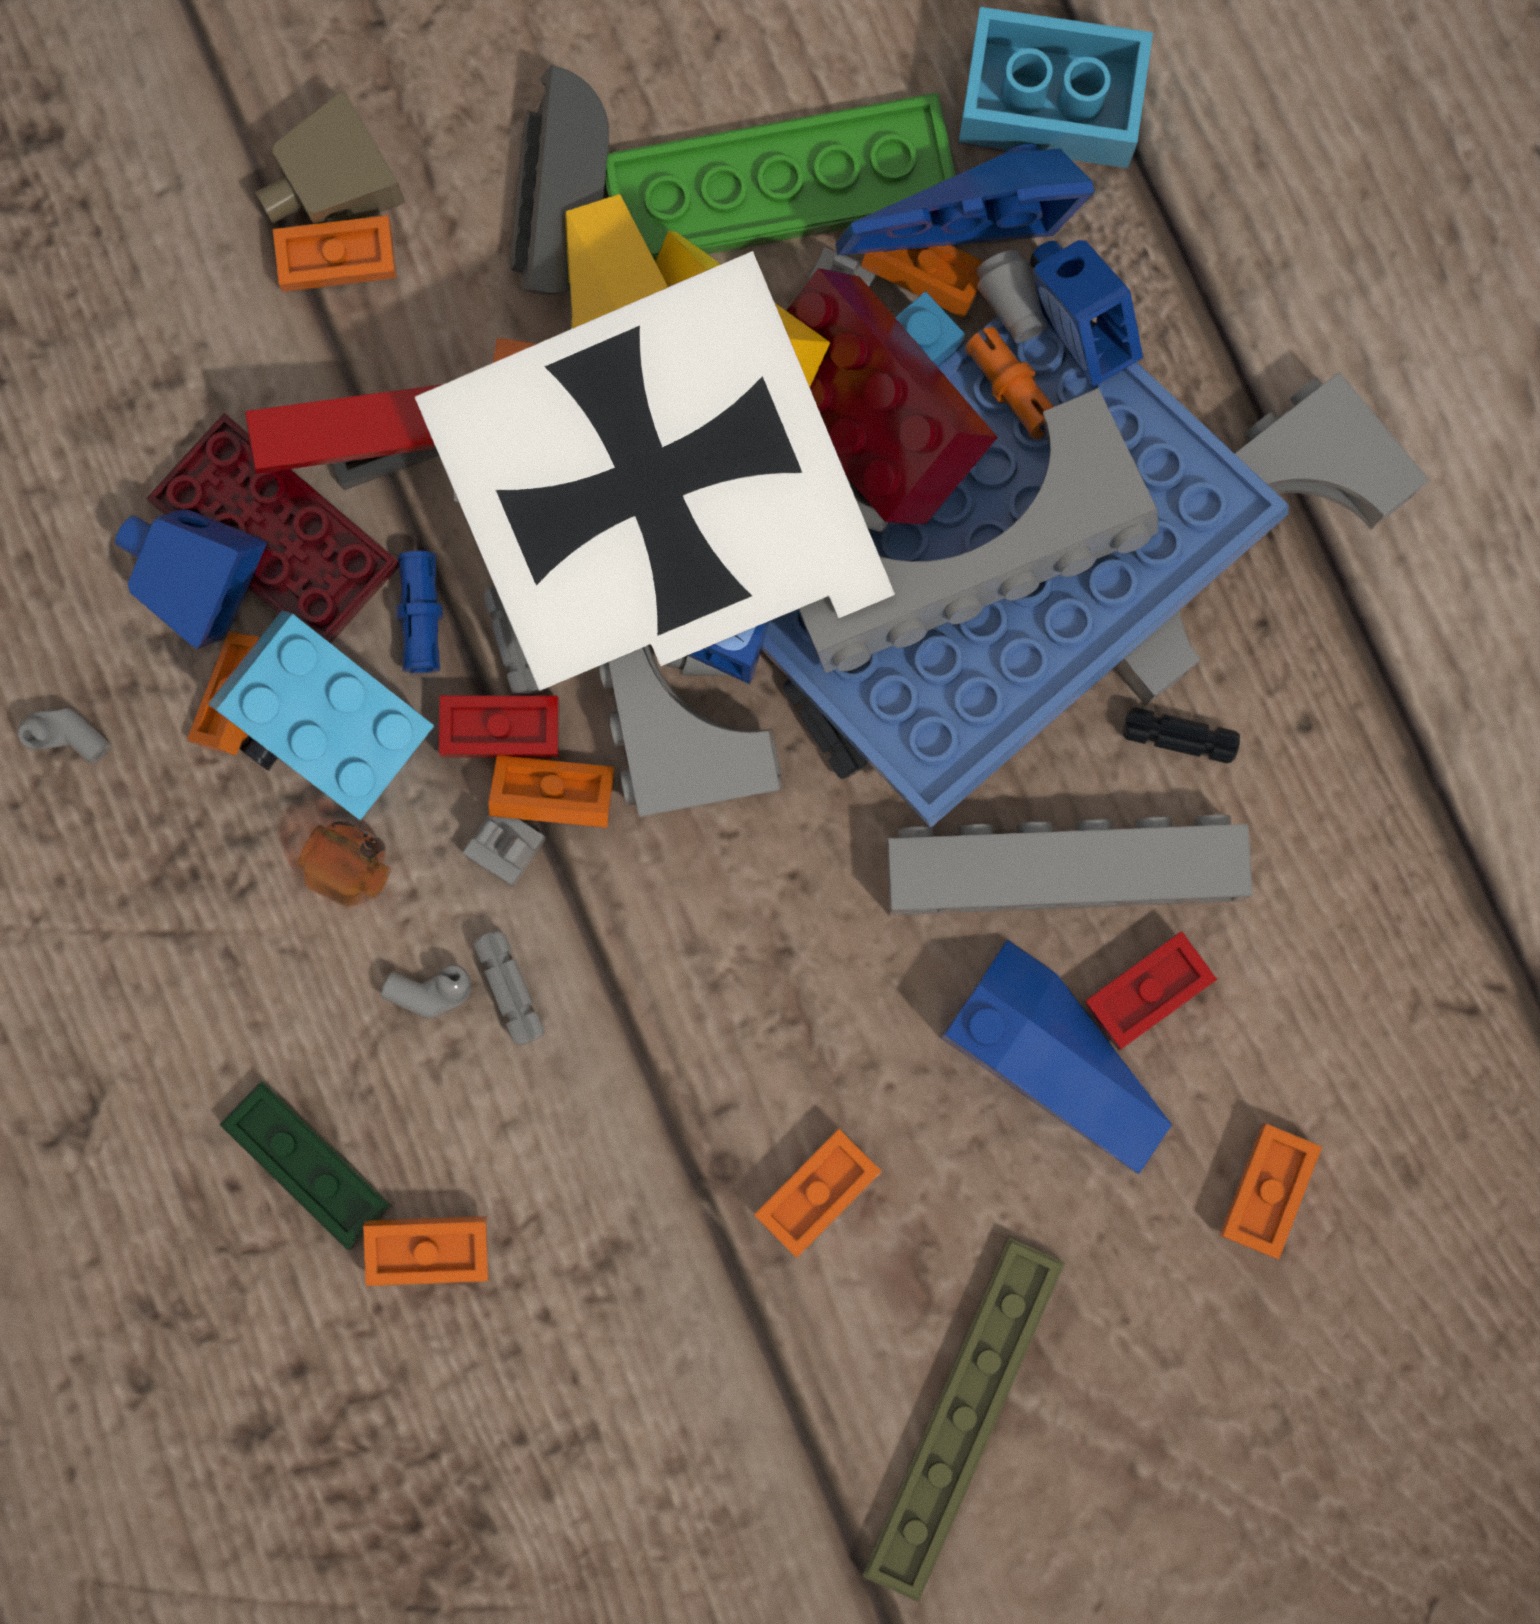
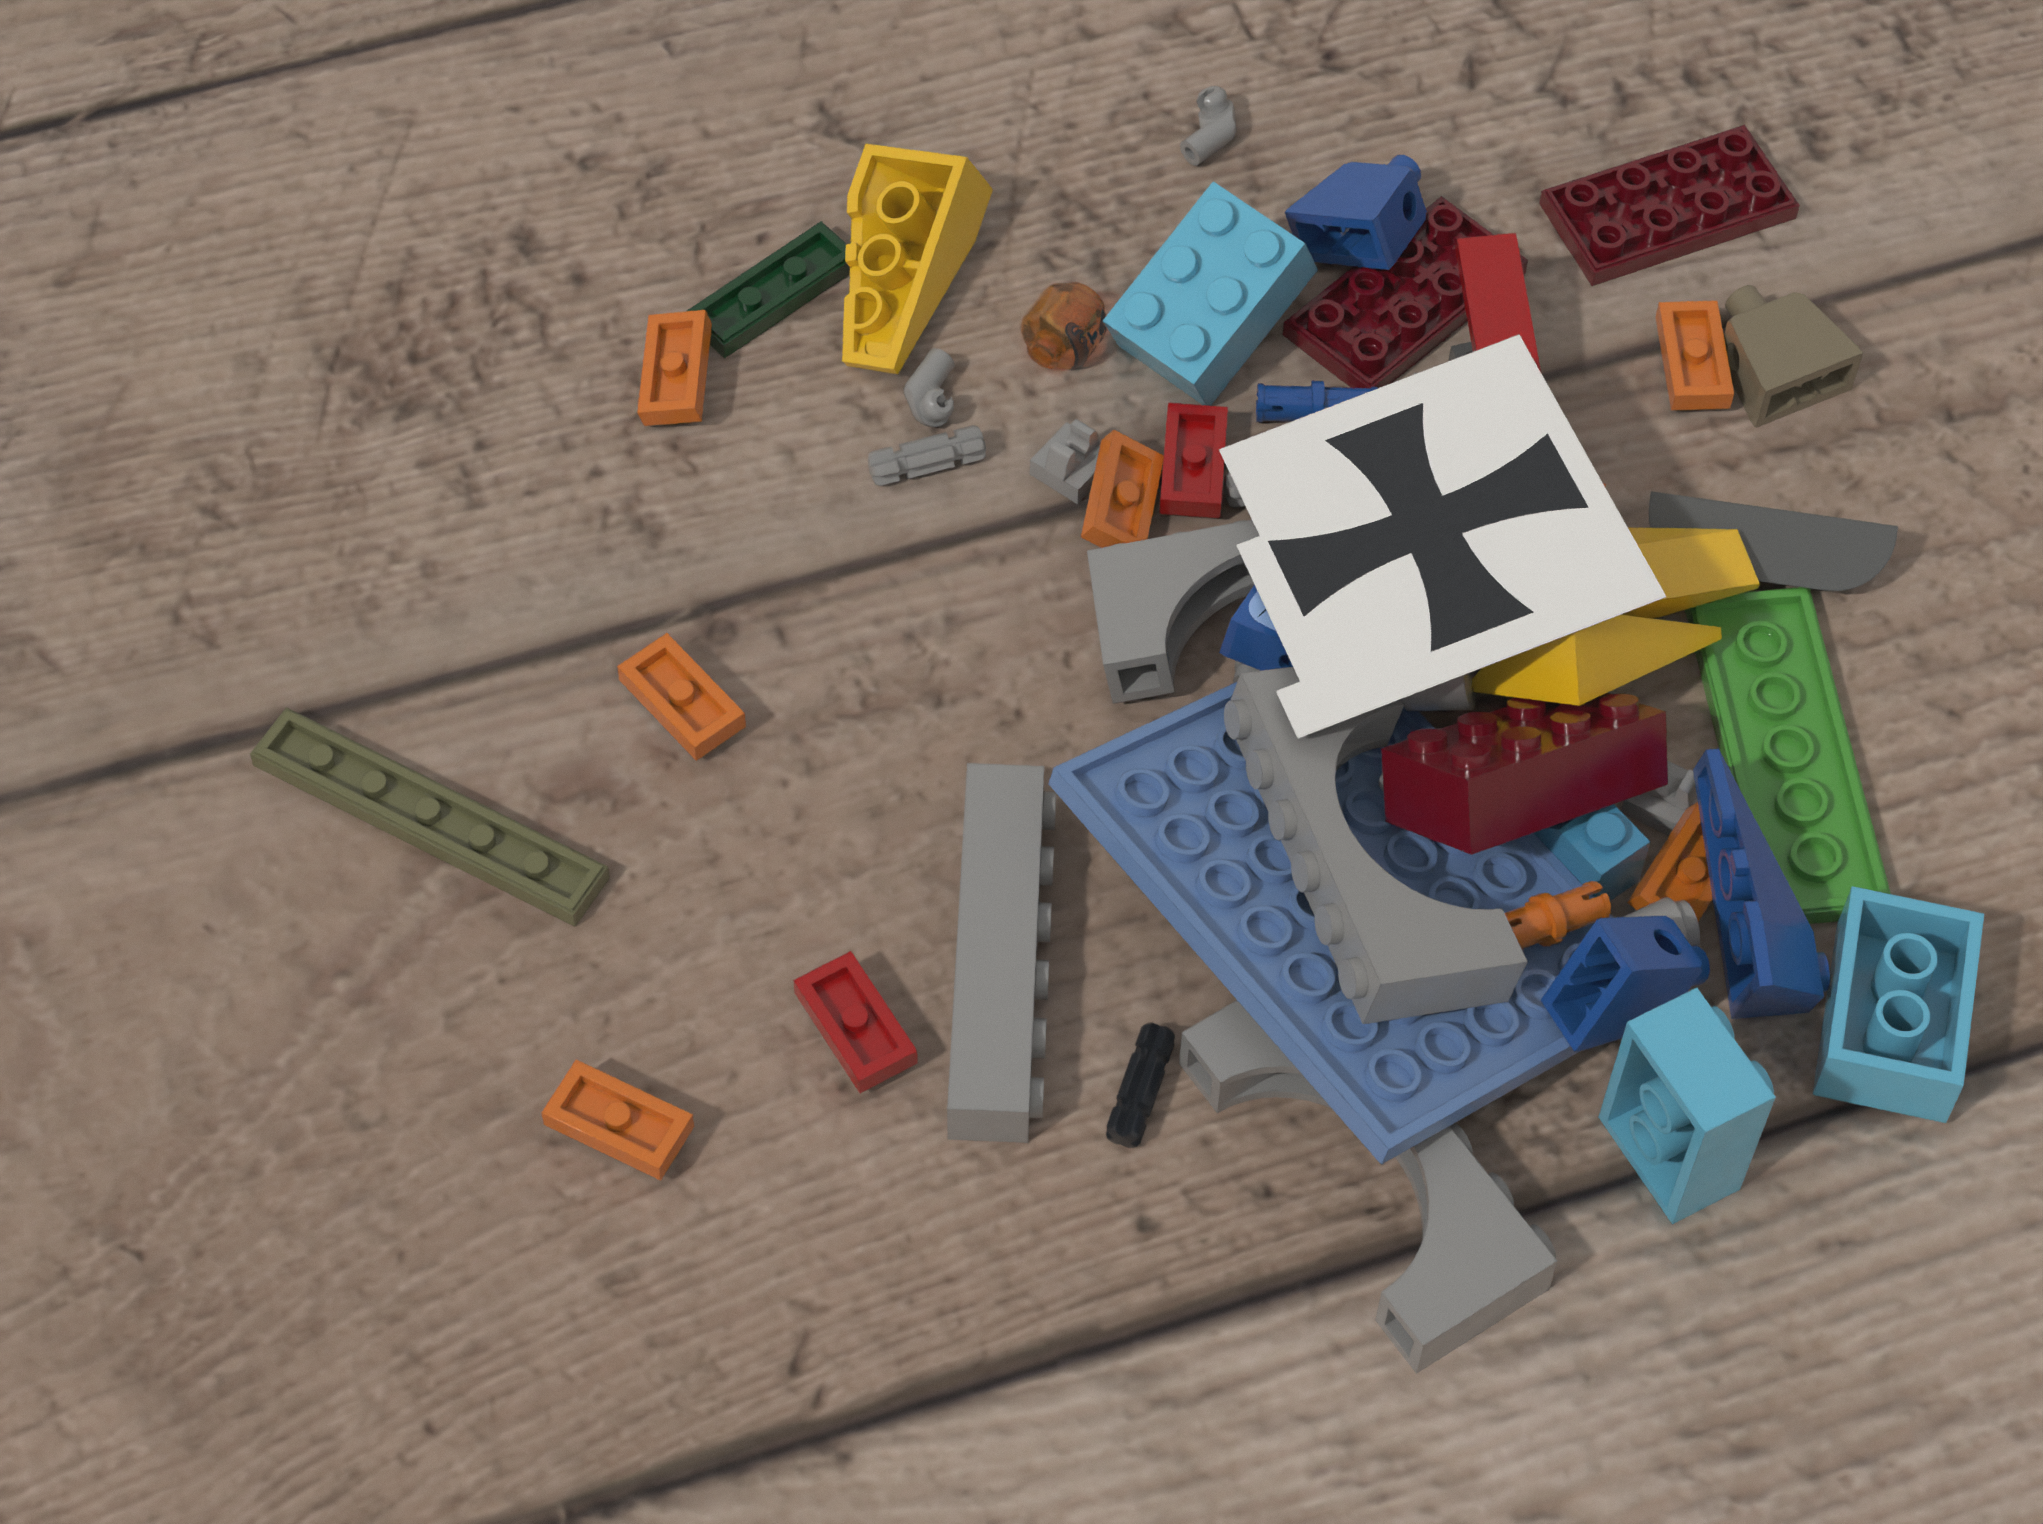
camera: 95 degrees right, 25 degrees down
blue wedge [940,940,1172,1174] -> none
none -> yellow wedge [842,144,993,374]
none -> dark red tile [1539,125,1800,286]
none -> medium azure brick [1598,988,1776,1224]

